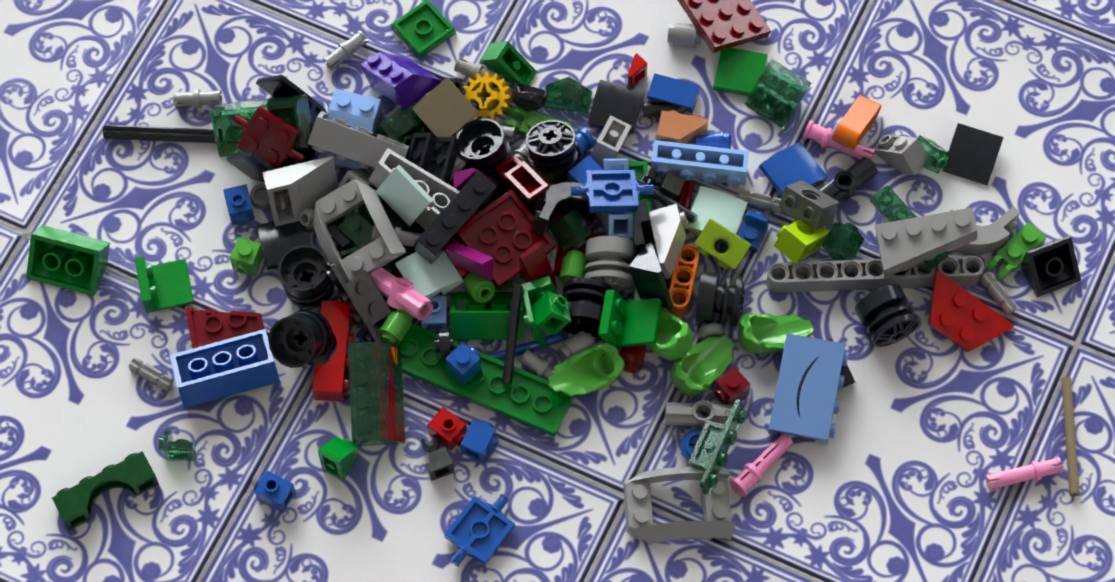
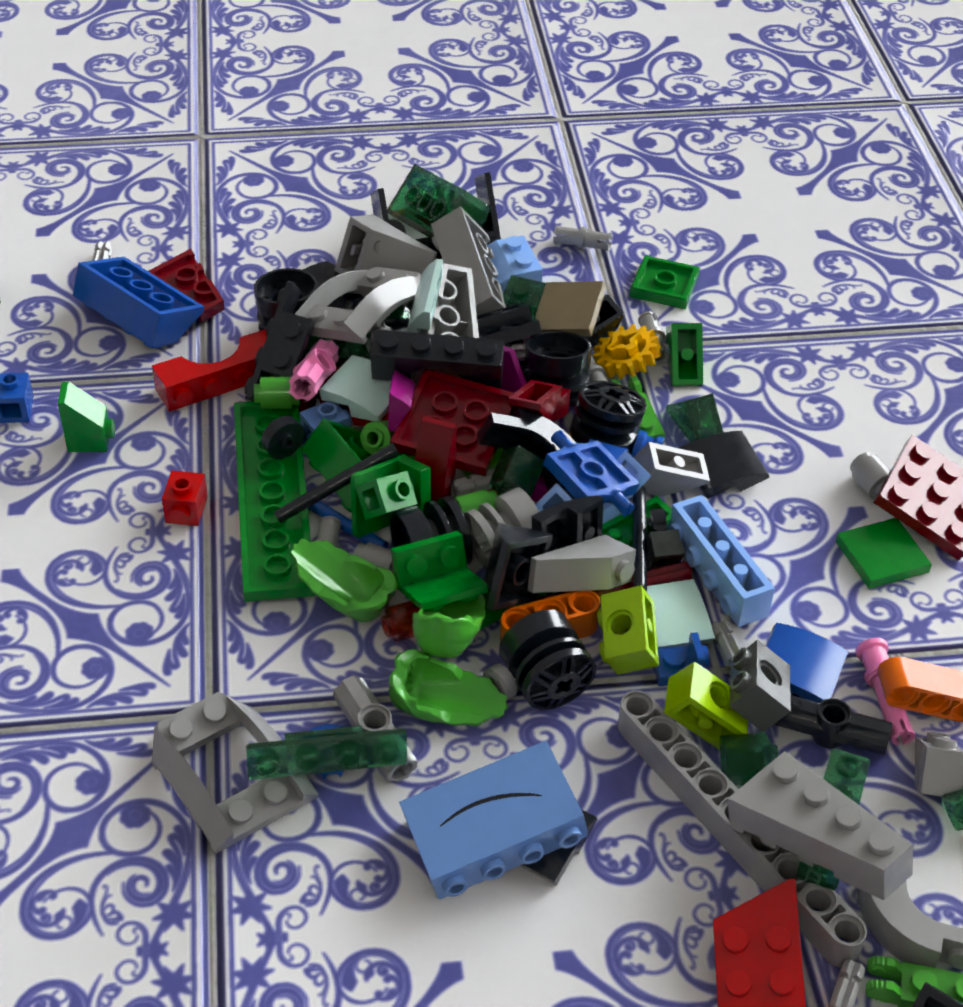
camera: 55 degrees right, 20 degrees down
green slope [26,225,110,296] -> none
black axle [103,125,220,143] -> none
green bracket [134,256,194,313] -> none
clear green bracket [159,428,196,461] -> none
light grey pin [173,89,222,108] -> none
blue brick [223,184,255,225] -> none
bright green brick [230,237,264,277] -> none
dark red plate [232,106,306,169] -> none
black wheel [268,309,333,368] -> none
clear green slope [348,342,406,447] -> none
dark purple slope [360,52,441,109] -> none
pearl dark grey piece [421,434,455,481] -> none
blue plate [444,494,515,567] -> none
blue brick [445,342,482,386] -> none
blue brick [460,419,499,463] -> none
black hair [512,83,548,111] -> none
red slope [628,53,648,87] -> none
black pin [643,100,673,119] -> none
blue hinge [647,73,700,113] -> none
nougat slope [656,110,708,144] -> none
blue cone [696,130,731,149] -> none
dark red brick [714,366,751,405] -> none
bright pink pin [729,433,793,497] -> none
bright green hair [738,312,814,354] -> none
clear green slope [744,59,812,129] -> none
black wheel [855,284,920,347] -> none

